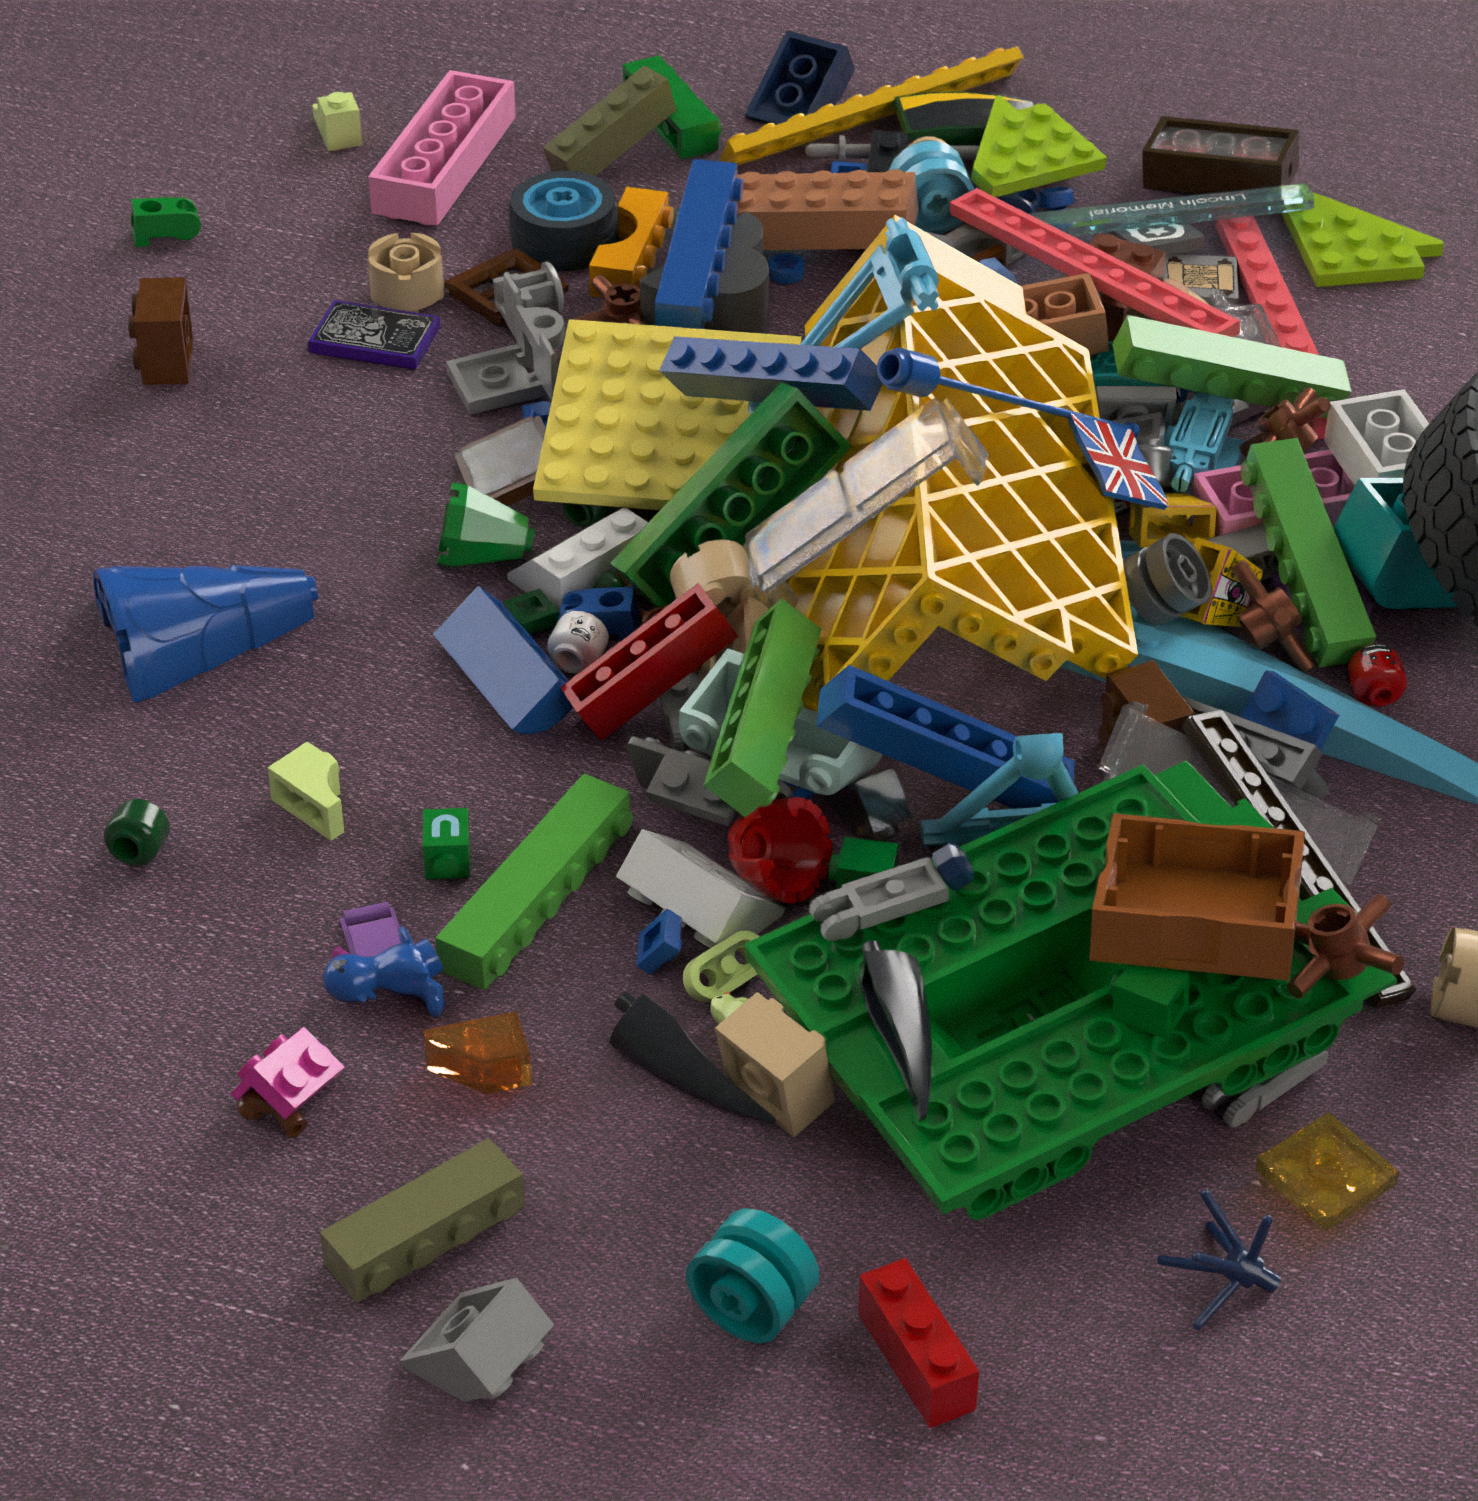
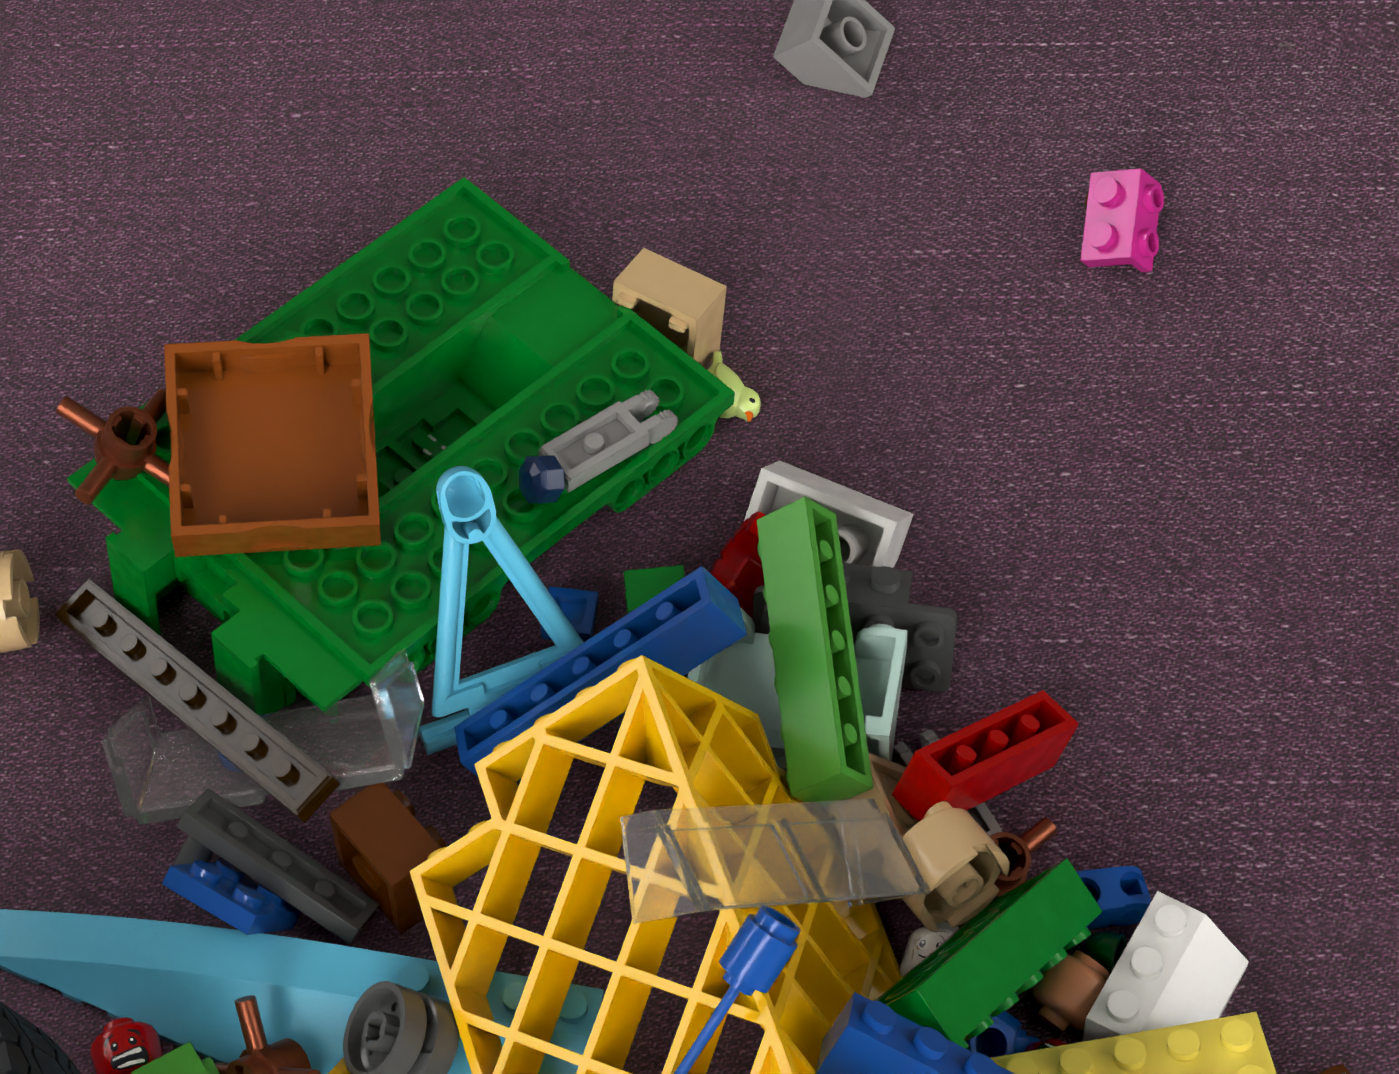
camera: 165 degrees right, 15 degrees up
yellowish green arch [268,741,344,841] -> none
olive brick [320,1138,525,1303] -> none
blue animal [323,926,446,1018] -> none
medium lavender piece [340,902,400,956] -> none
green brick [422,808,471,879] -> none
clear orange slope [423,1011,532,1094] -> none
brick [433,585,573,734] -> none
bright green brick [435,774,633,991] -> none
green cone [436,482,535,568] -> none
dark green plate [503,589,559,635] -> none
white head [547,611,609,673] -> none
black piece [609,992,776,1125] -> none
blue plate [636,909,682,975] -> none
yellowish green plate [683,931,760,1003] -> none
teal wheel [686,1208,820,1343] -> none
red brick [858,1258,979,1428] -> none
black piece [859,941,933,1122] -> none
dark blue plant [1157,1189,1281,1330] -> none
clear yellow plate [1256,1112,1400,1231] -> none

